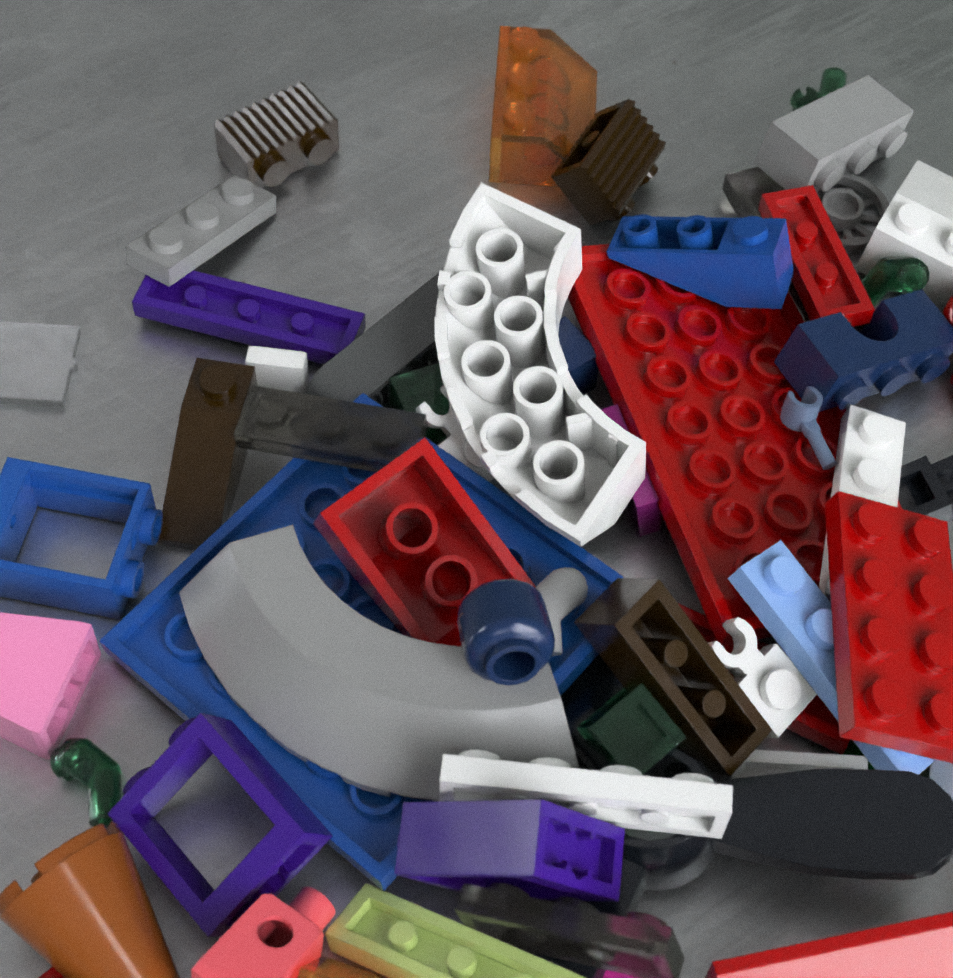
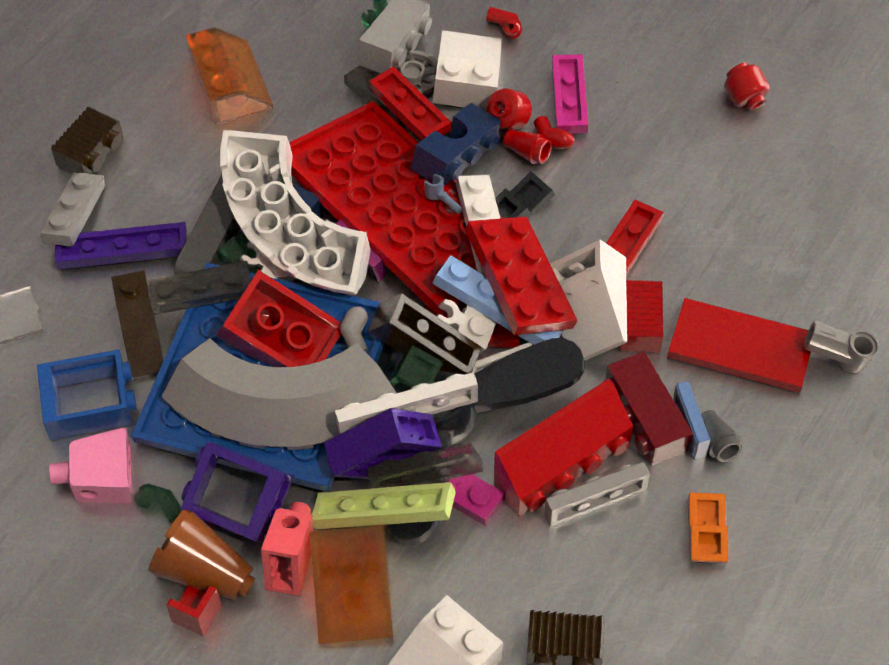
camera: 20 degrees left, 0 degrees up
white tile [245,346,309,403] -> none
dark blue head [457,579,555,685] -> none
dark brown brick [551,99,666,225] -> none
blue slope [607,214,794,309] -> none
clear green arm [861,256,930,307] -> none

